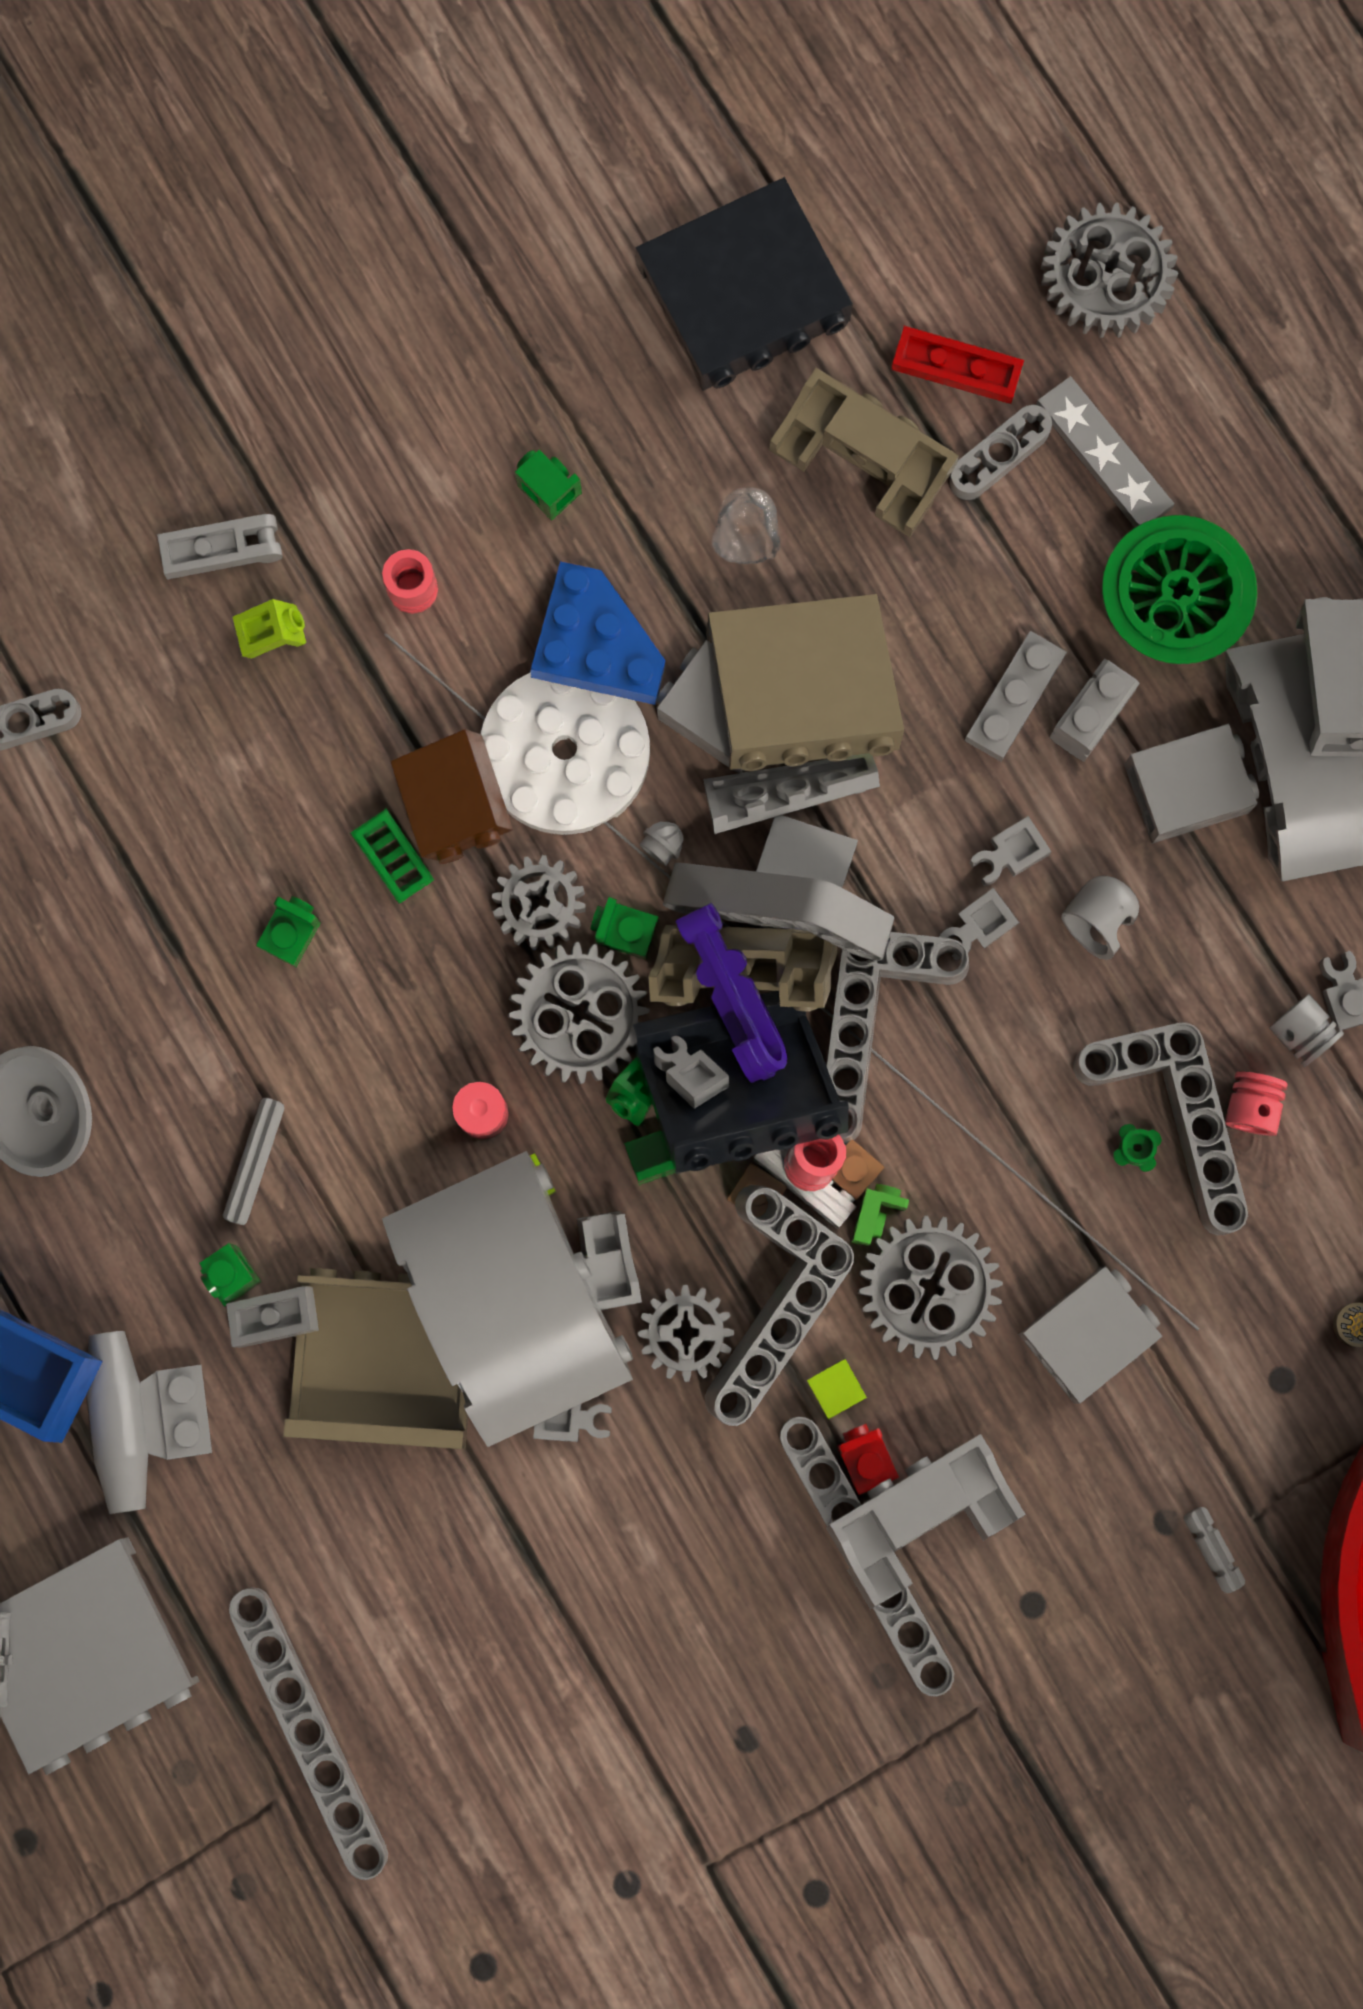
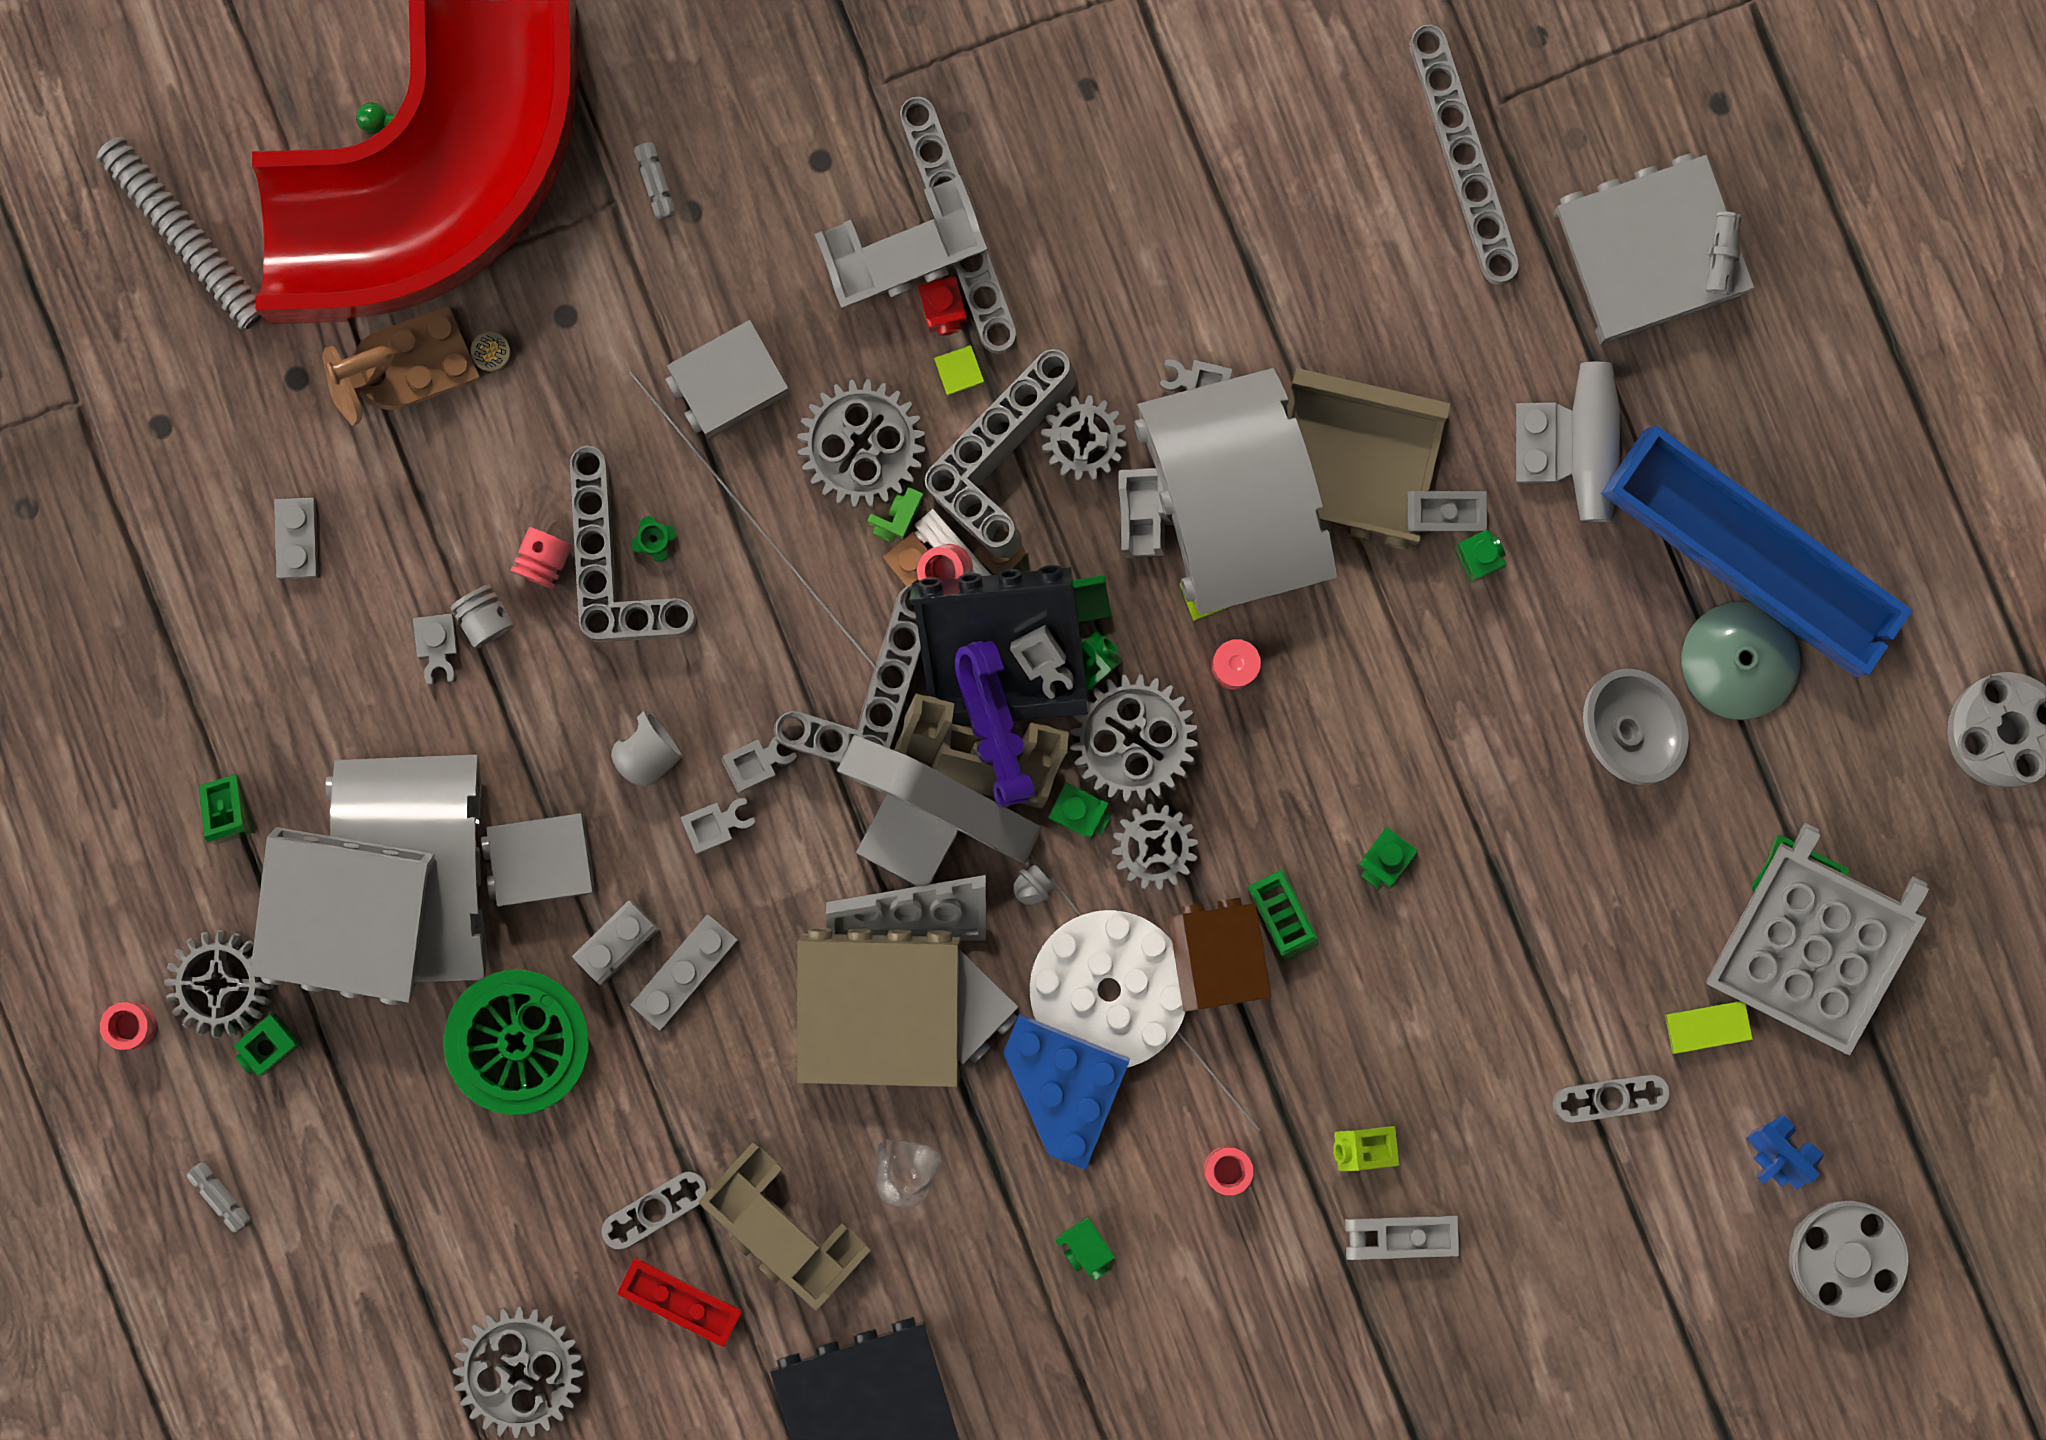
camera: 175 degrees left, 5 degrees up
light grey axle [223,1098,285,1225] -> none
light grey tile [1036,376,1174,527] -> none

